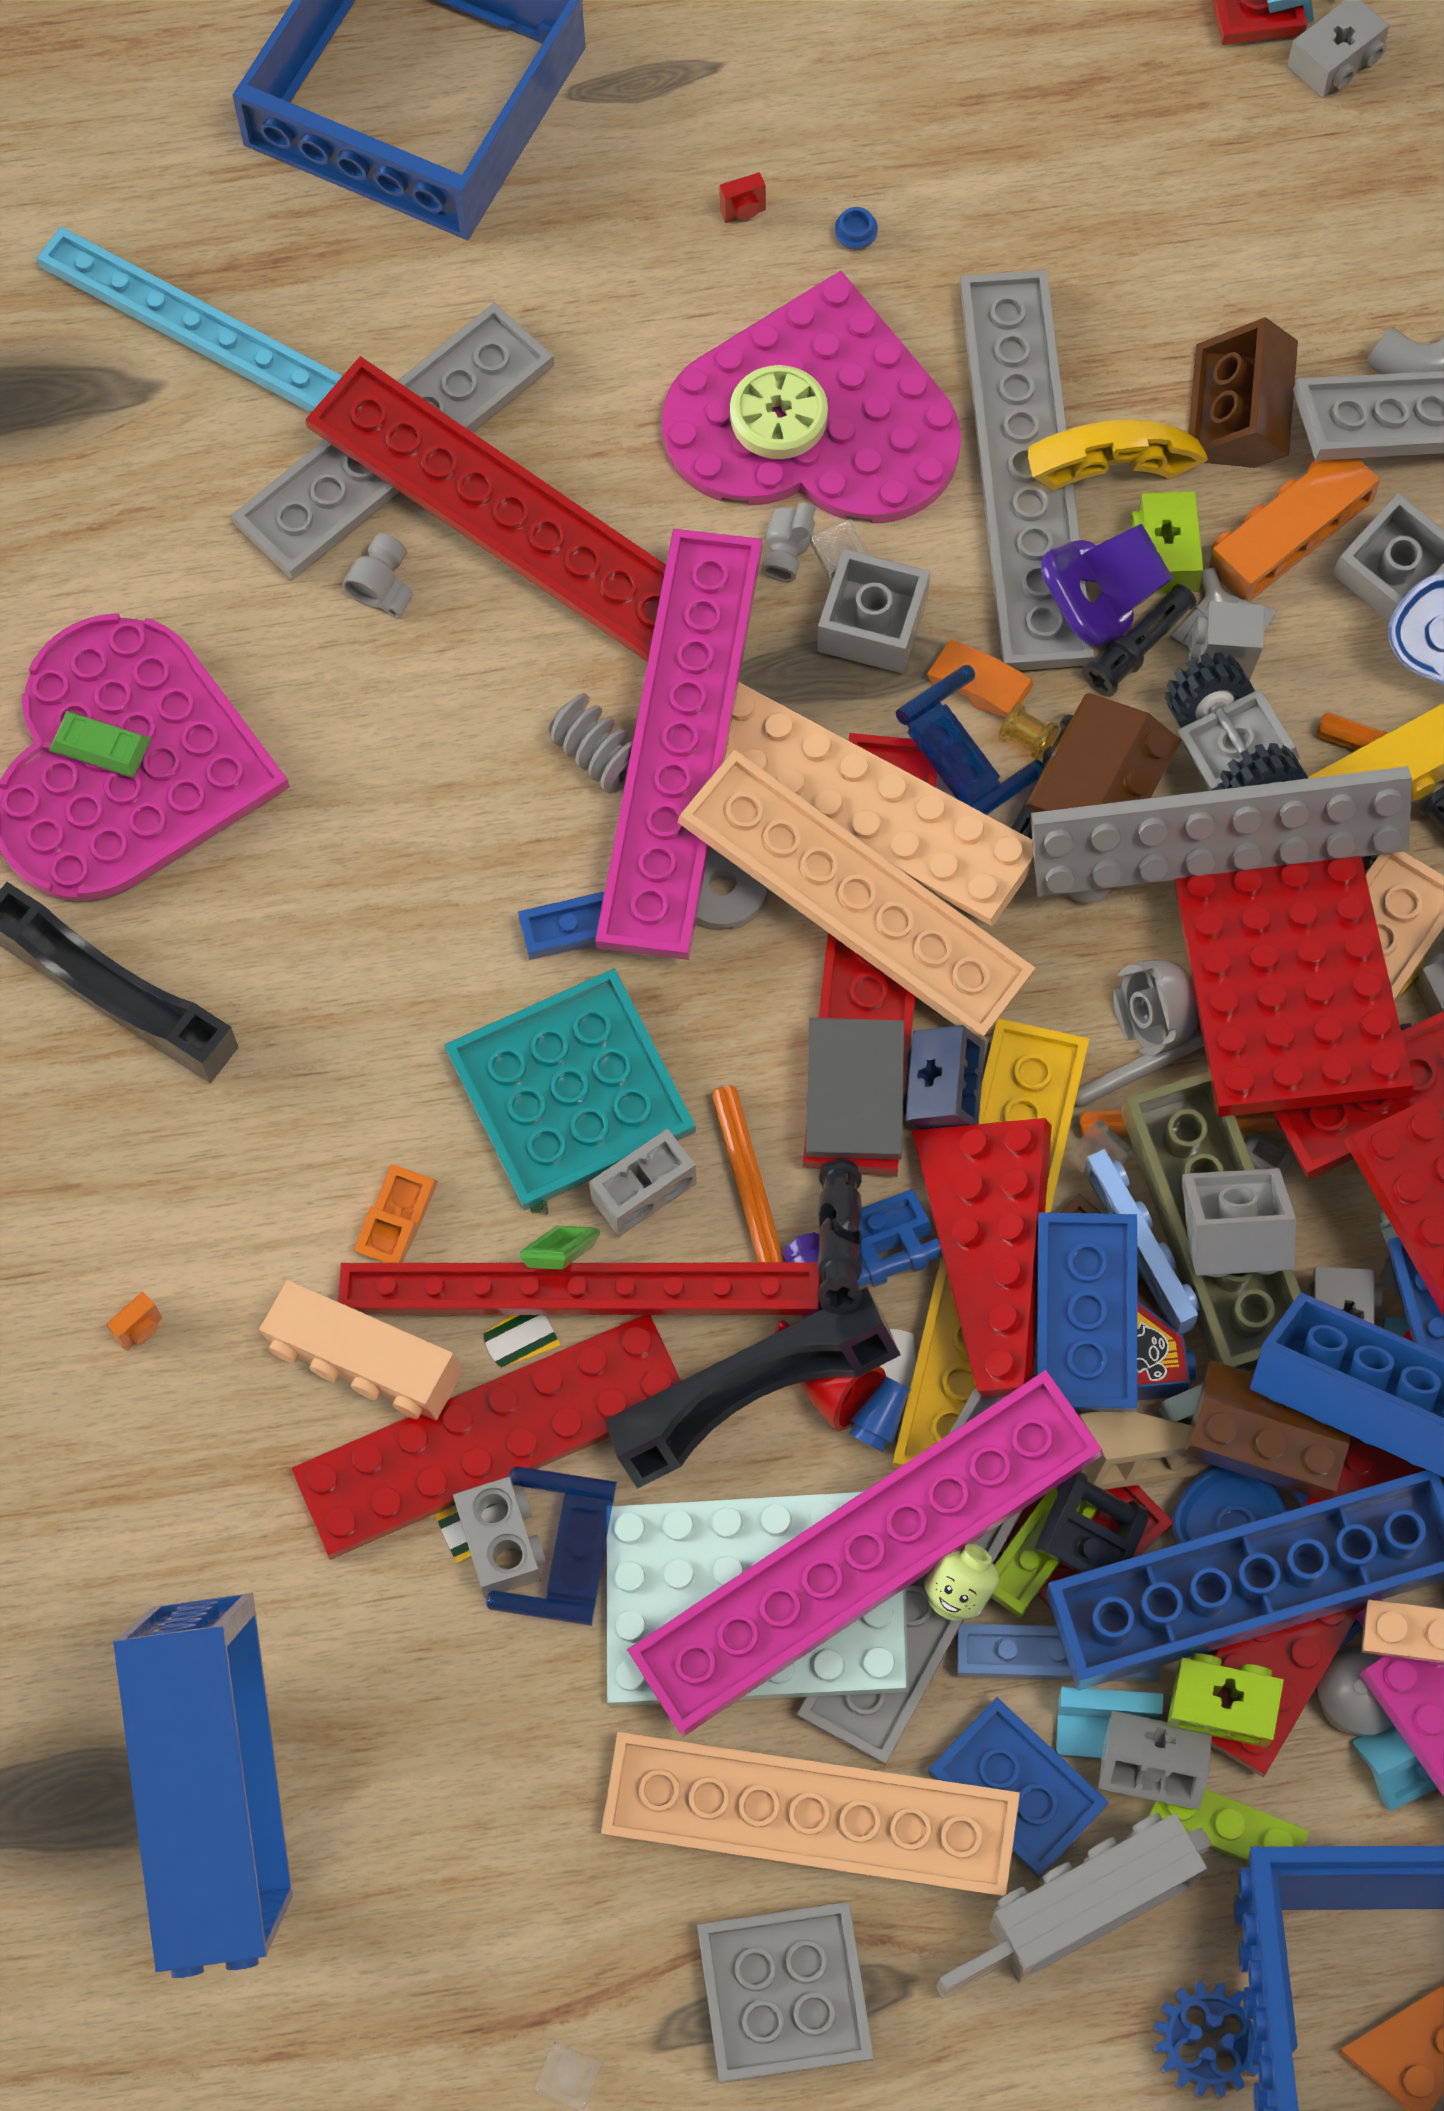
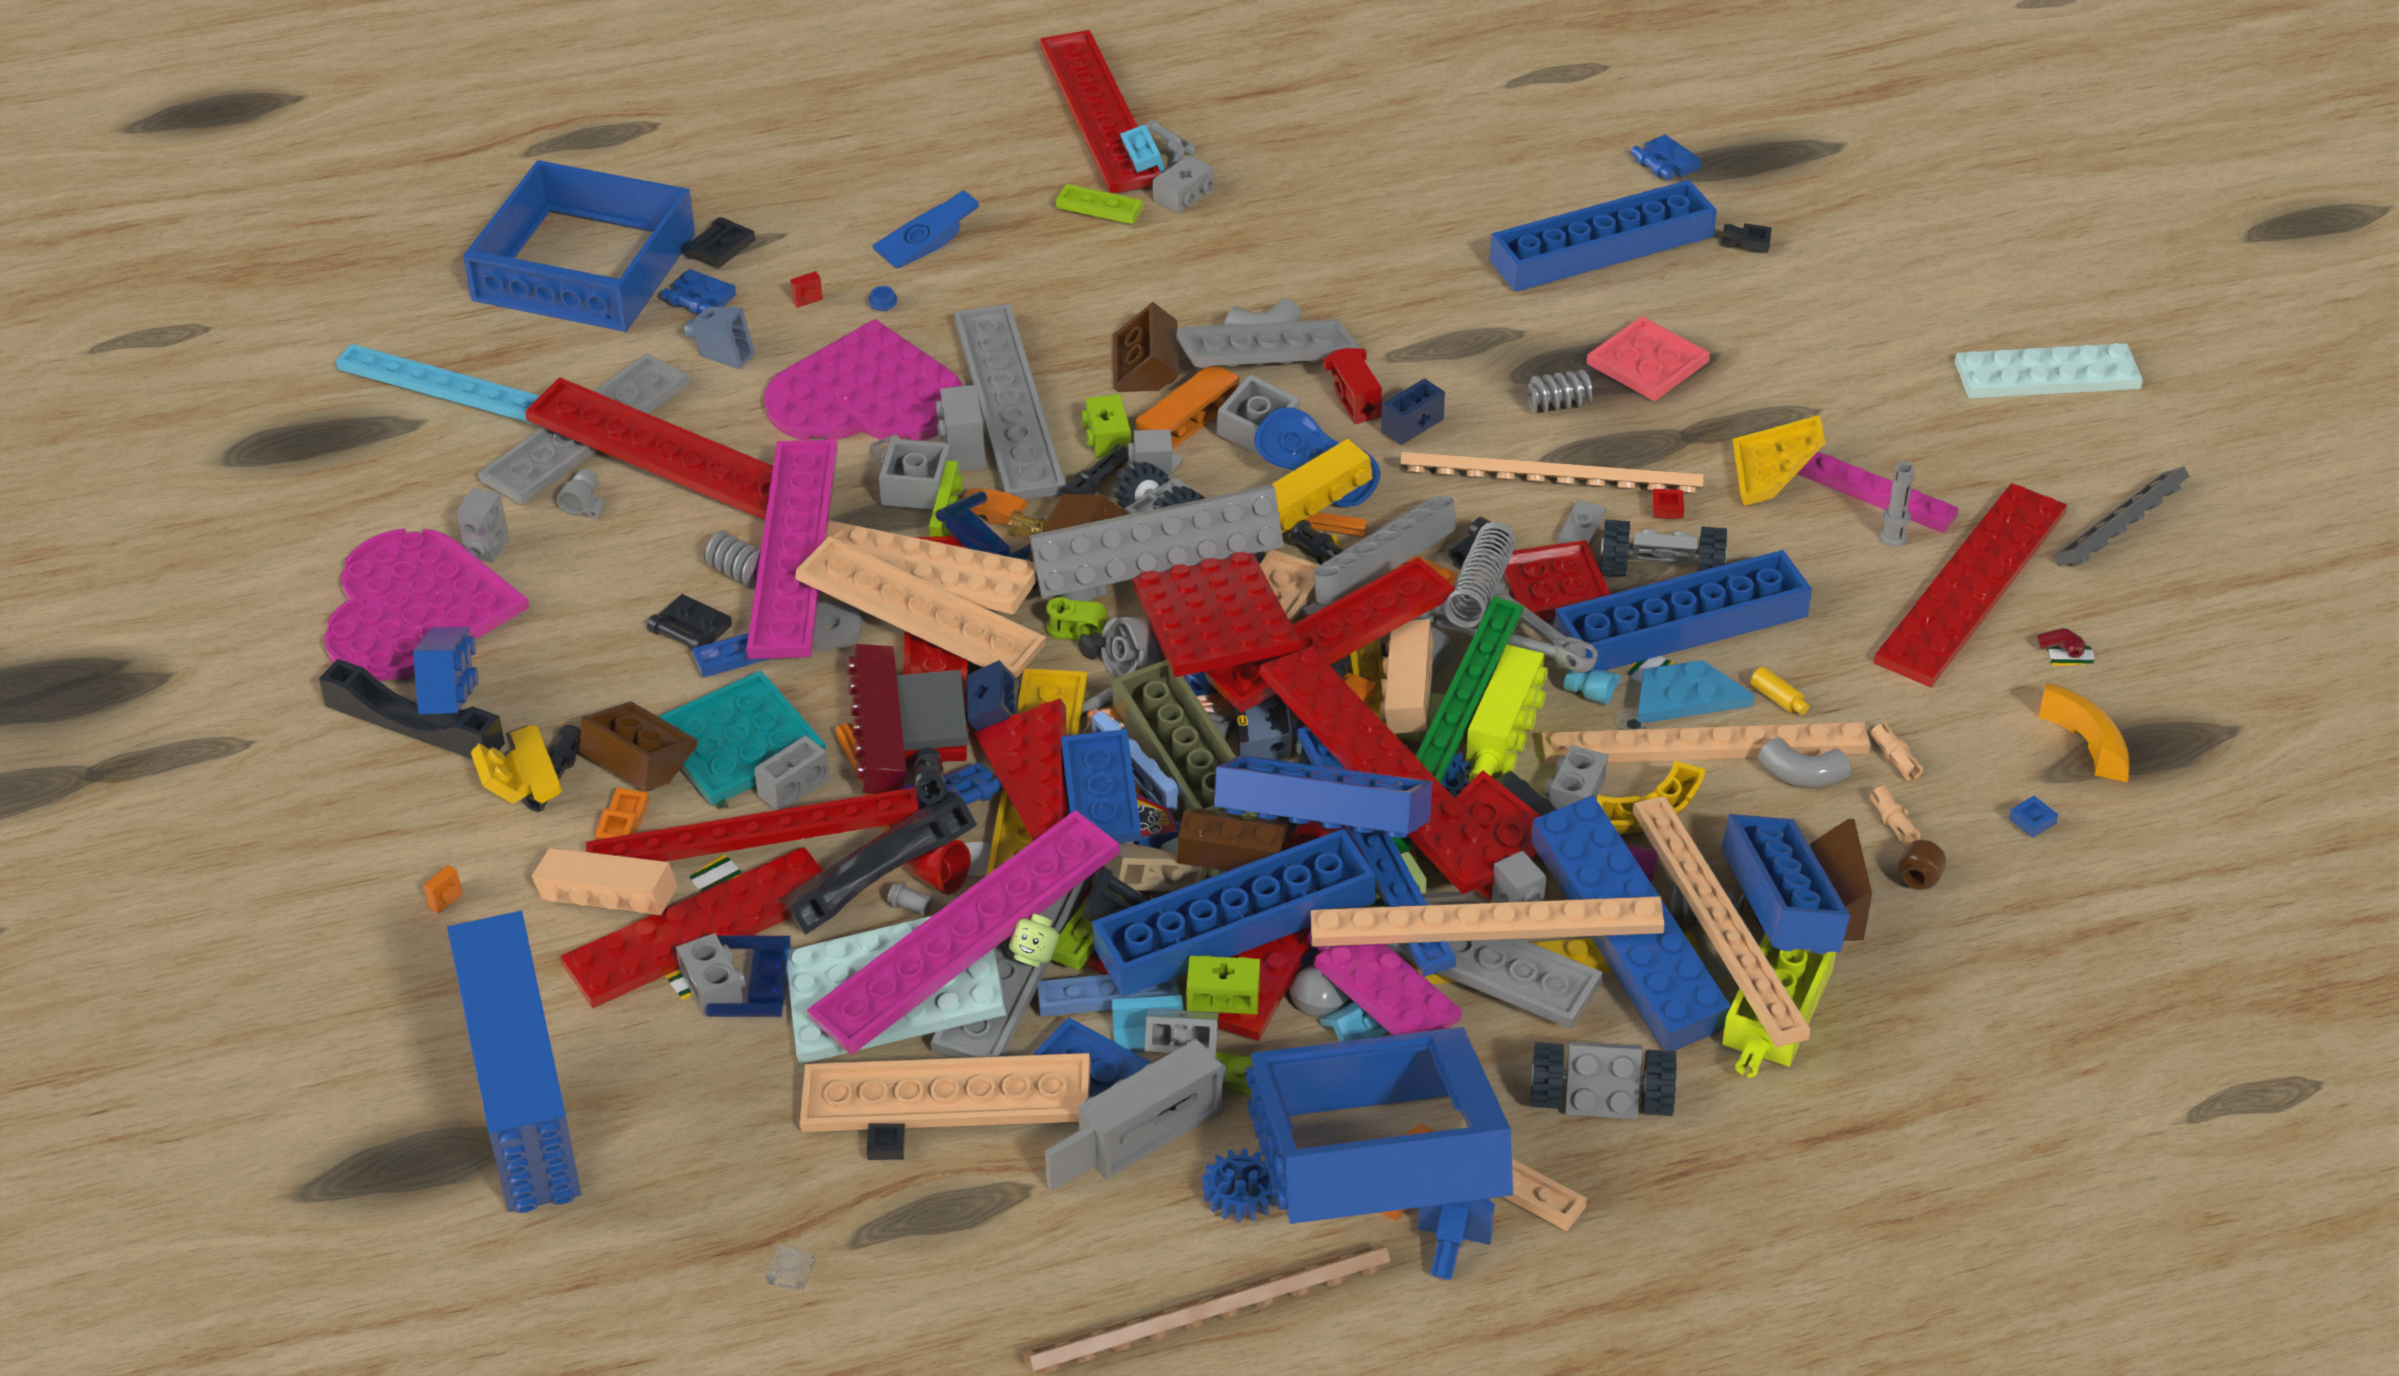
camera: 10 degrees left, 25 degrees down
bright green tile [49,711,152,778] -> none
bright green tile [520,1225,600,1270] -> none
light grey plate [697,1902,874,2084] -> none
yellowish green wheel [730,365,828,459] -> none
light grey piece [761,502,816,582] -> none
blue cone [849,1376,911,1452] -> none
yellow brick [1028,419,1208,491] -> none
dark purple piece [1041,524,1174,647] -> none
light grey slope [1182,1168,1296,1277] -> none
none -> blue brick [413,626,479,714]
none -> light grey brick [456,488,510,563]
none -> yellow plate [471,725,562,804]
none -> black pin [524,725,581,812]
none -> reddish brown slope [579,701,698,792]
none -> black plate [647,594,732,651]
none -> blue plate [661,269,736,315]
none -> black plate [681,217,755,268]
none -> sand blue torso [685,307,755,369]
none -> dark red brick [847,644,906,794]
none -> black plate [867,1123,906,1160]
none -> blue piece [873,190,979,269]
none -> light grey pin [887,882,934,917]
none -> lime plate [929,460,964,537]
none -> light grey brick [936,385,985,471]
none -> lime piece [1046,597,1108,641]
none -> lime plate [1056,184,1143,224]
none -> black piece [1078,632,1105,660]
none -> sand blue torso [1235,701,1306,760]

